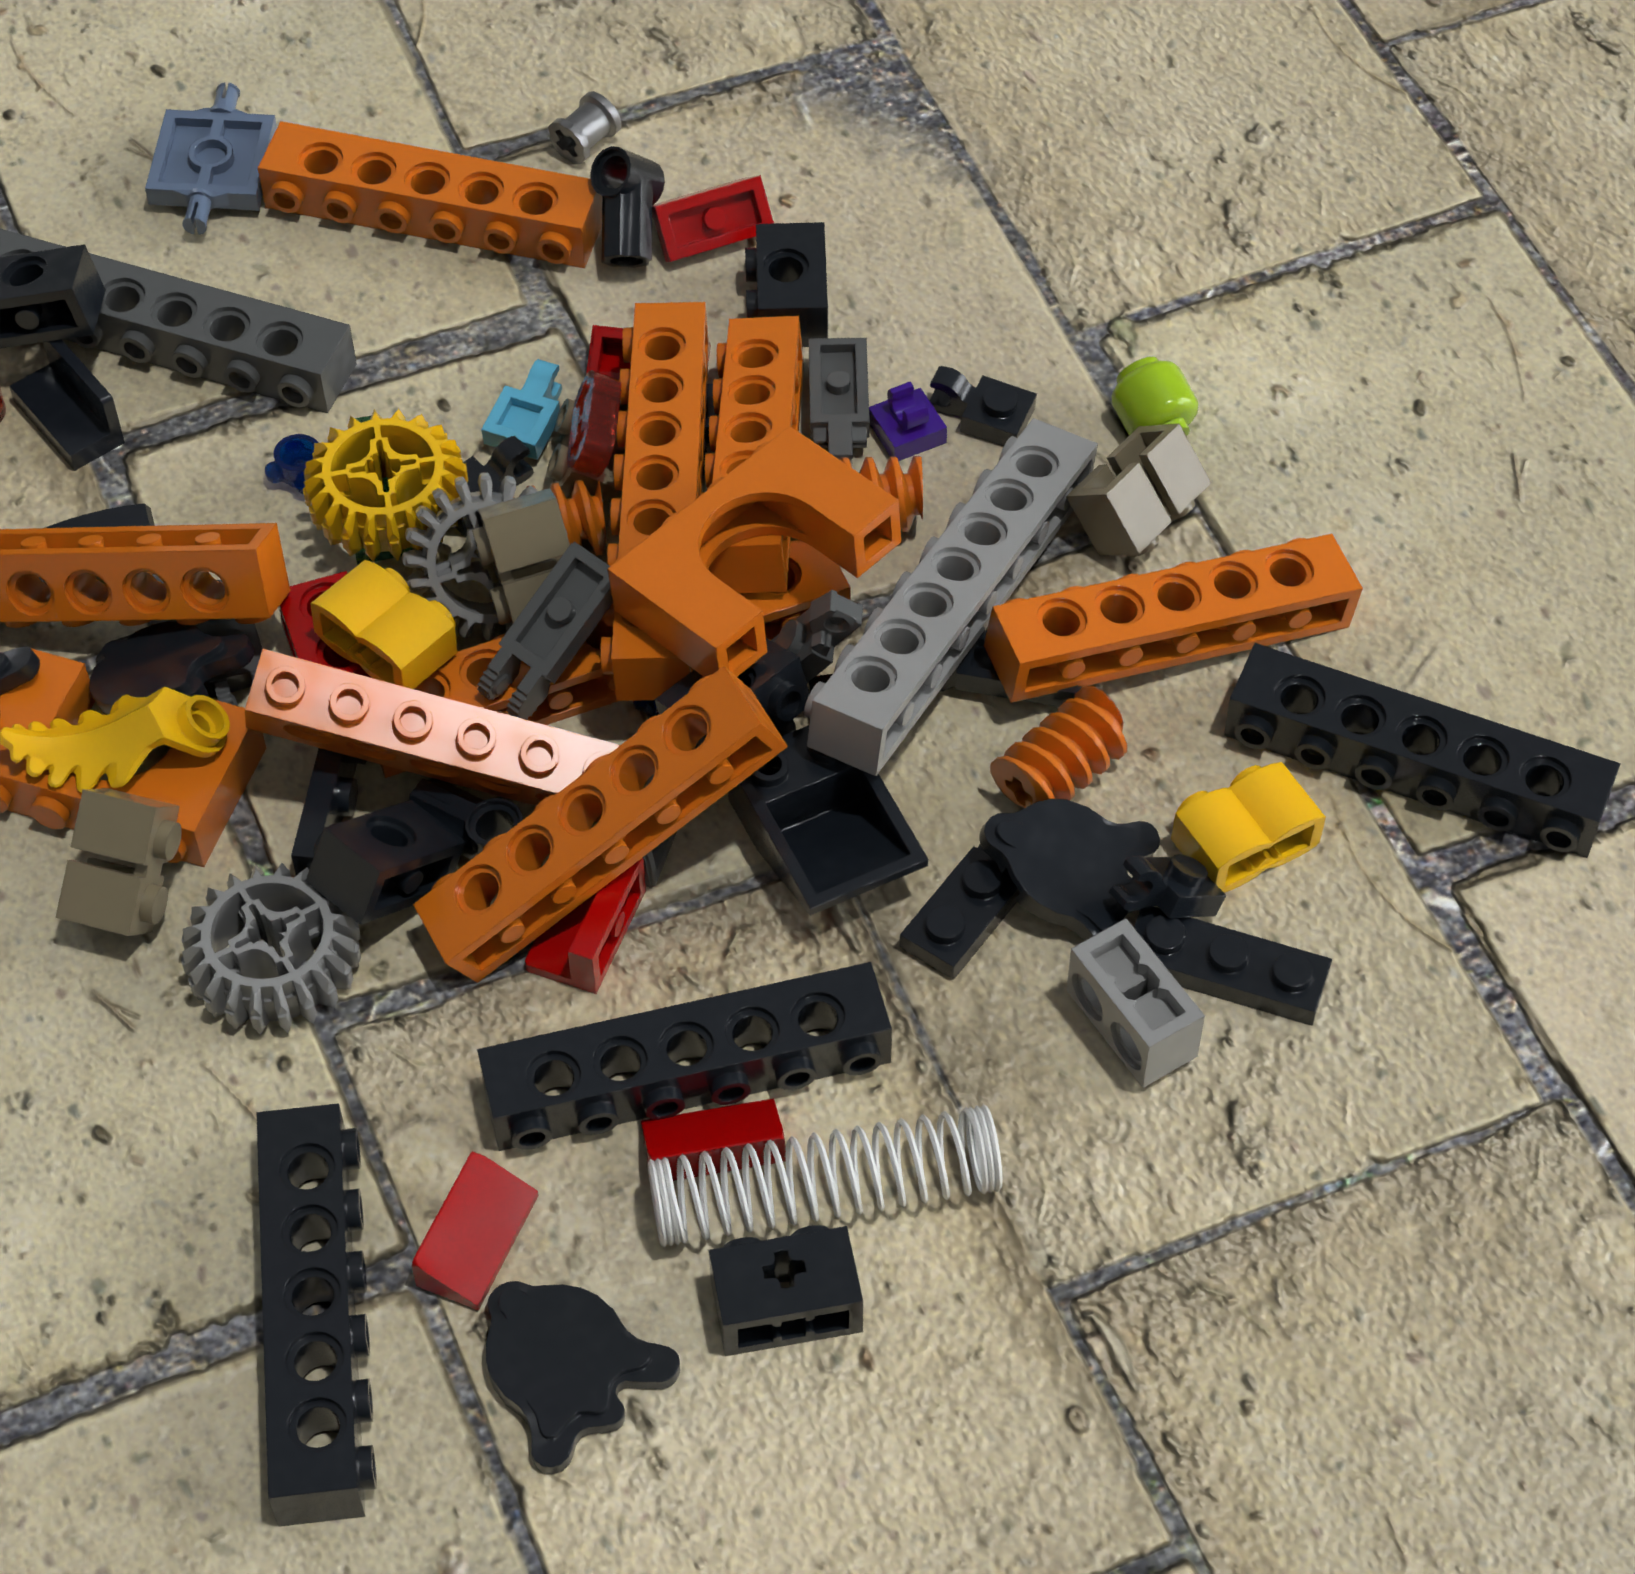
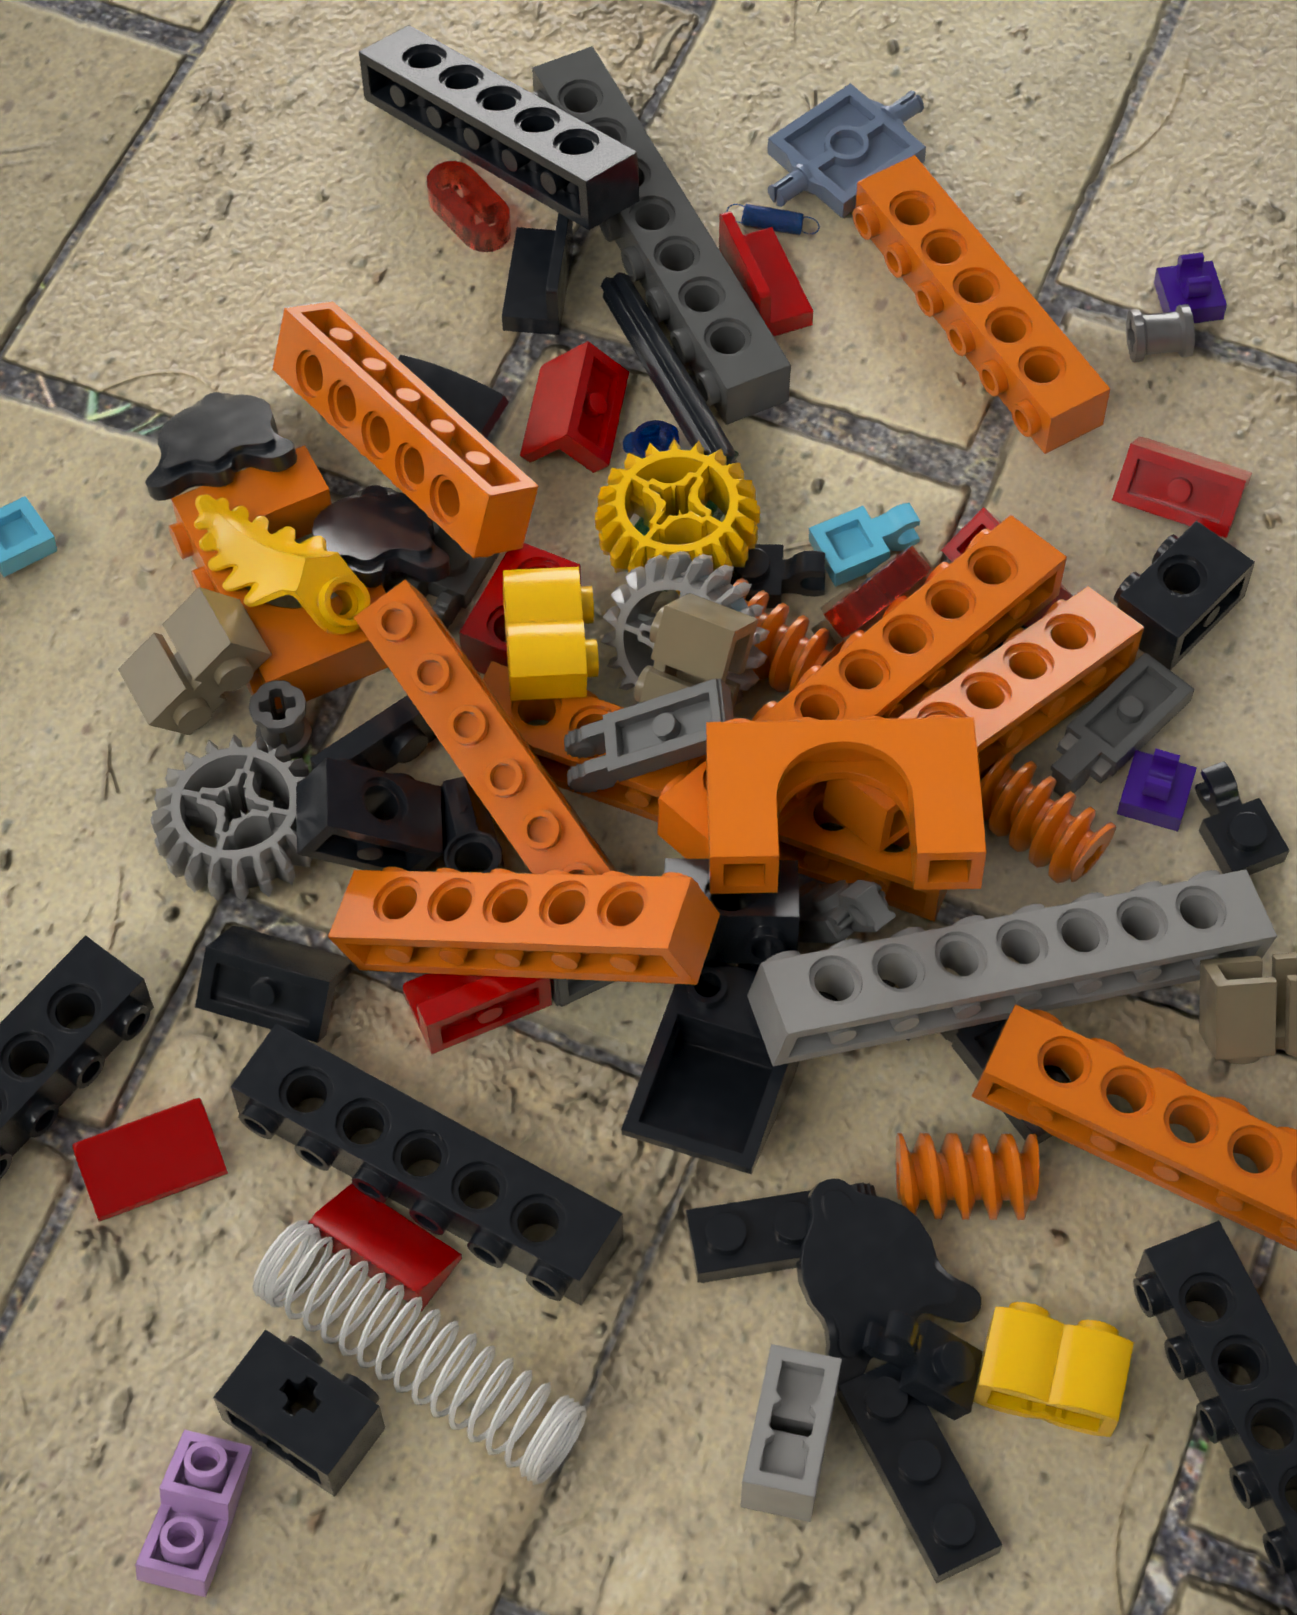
camera: 45 degrees right, 5 degrees up
black tile [486,1281,680,1474] -> none
black piece [590,146,665,268] -> none
none -> lavender slope [135,1429,252,1598]
none -> black panel [195,926,353,1043]
none -> flat silver bush [249,680,312,759]
none -> red panel [520,341,629,473]
none -> black axle [600,272,737,465]
none -> red panel [719,211,813,337]
none -> blue piece [726,204,820,235]
none -> dark purple tile [1154,252,1227,323]

